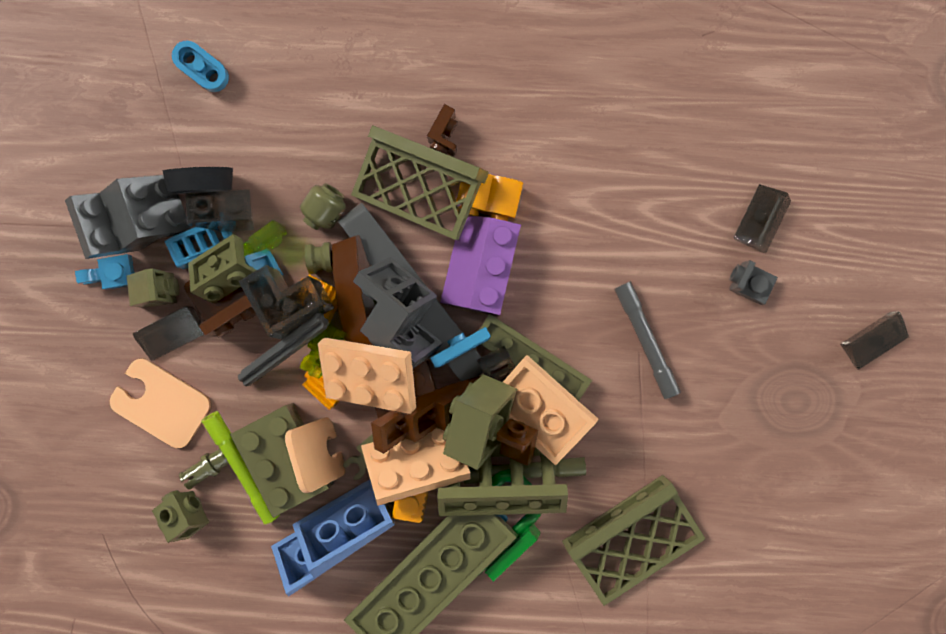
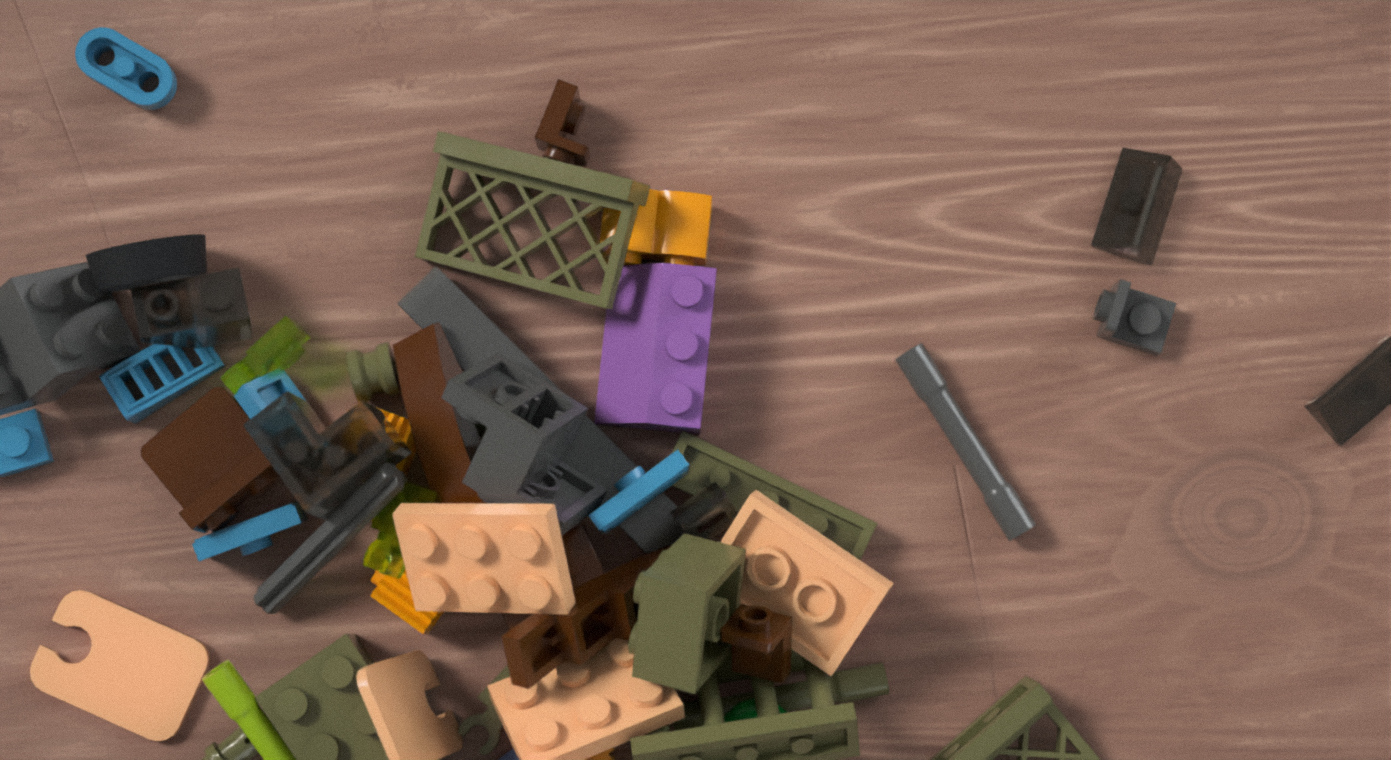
camera: 10 degrees left, 5 degrees down
olive slope [127,268,180,308] -> none
clear smoke slope [133,306,204,361] -> none
olive bracket [188,234,258,303] -> none
olive head [300,183,346,230] -> none
none -> dark azure plate [192,501,308,561]

